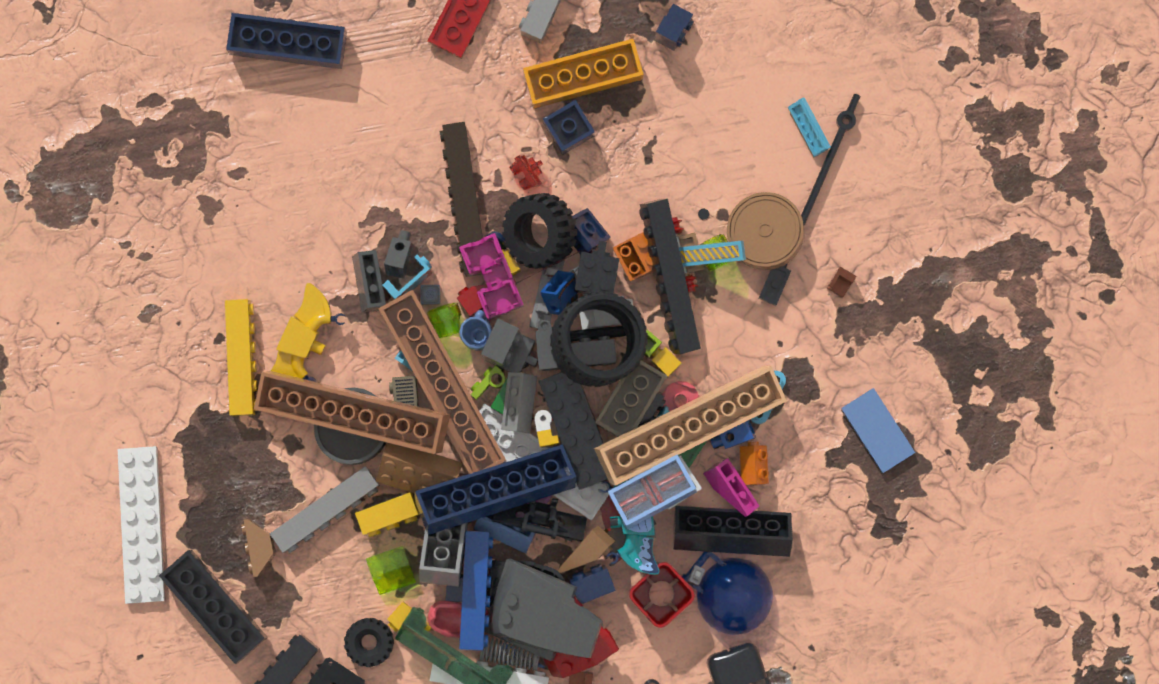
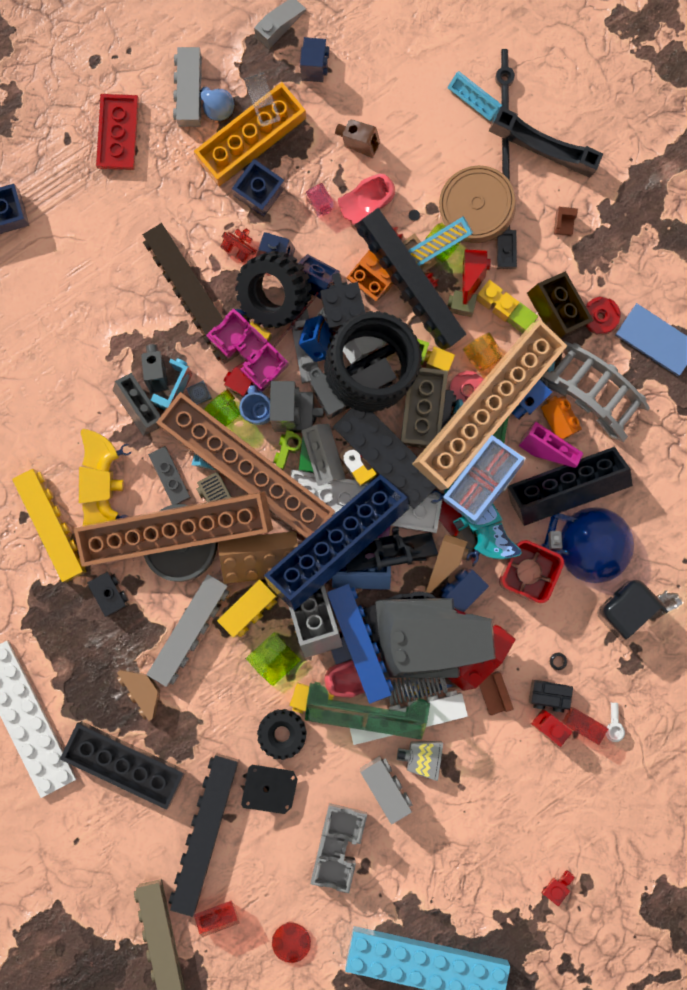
camera: 20 degrees left, 0 degrees up
none -> black brick [87,572,129,617]
none -> dark grey plate [148,446,191,505]
none -> medium blue piece [201,86,234,121]
none -> clear piece [244,72,280,127]
none -> dark blue torso [256,232,295,257]
none -> clear pink brick [306,183,333,216]
none -> reddish brown torso [335,119,380,158]
none -> coral hair [338,174,395,225]
none -> olive brick [447,290,477,317]
none -> red slope [463,249,491,305]
none -> clear yellow piece [463,332,502,371]
none -> yellow piece [476,279,520,322]
none -> black arch [489,106,603,178]
none -> lime brick [507,302,538,334]
none -> dark brown brick [527,271,594,339]
none -> light grey fence [540,341,650,442]
none -> red plate [585,297,621,335]

